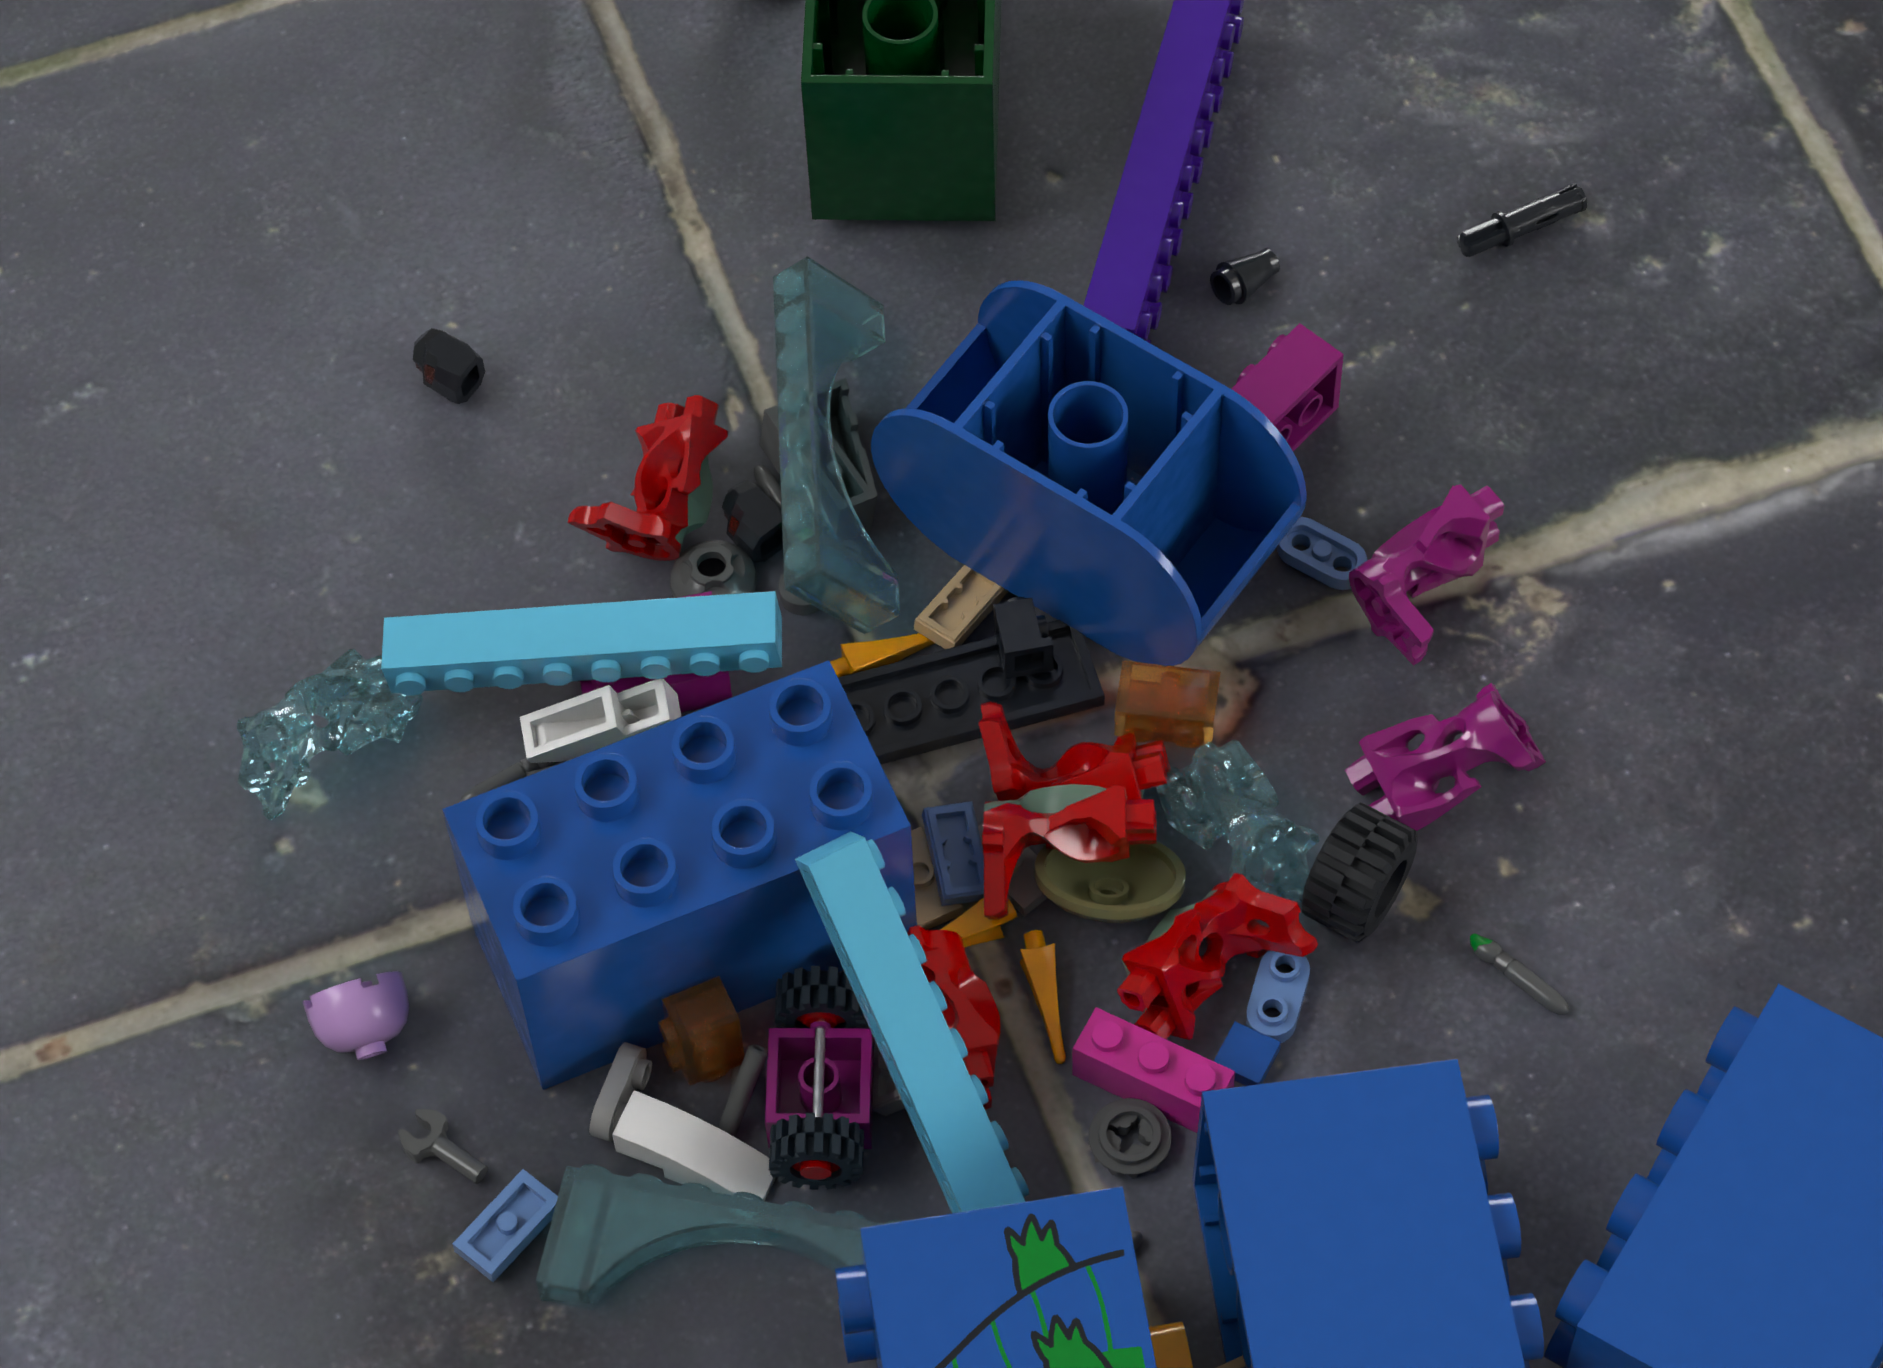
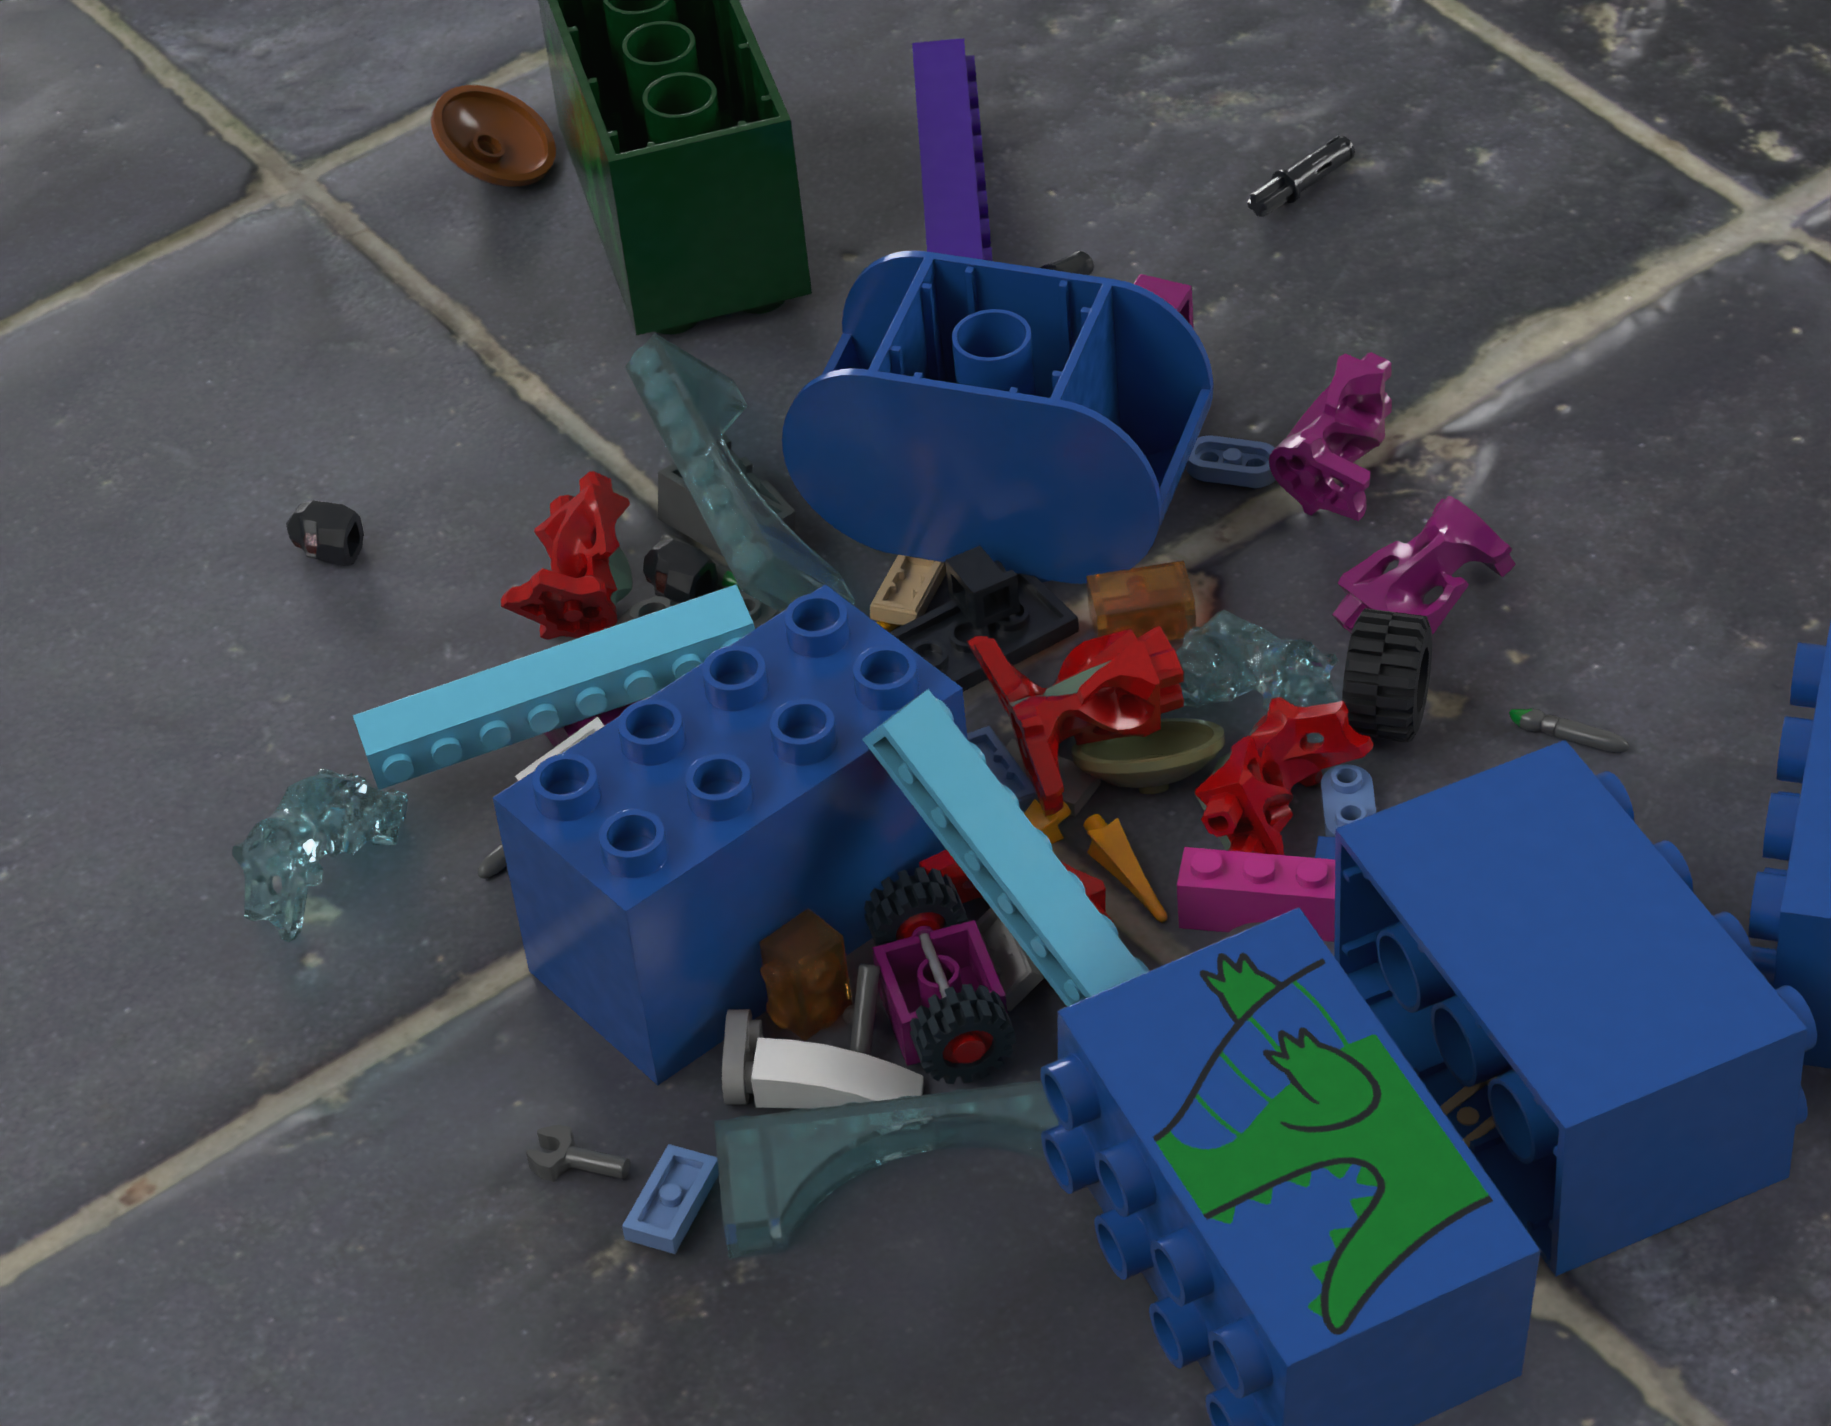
camera: 15 degrees left, 15 degrees down
lavender cylinder [303,971,409,1060] -> none

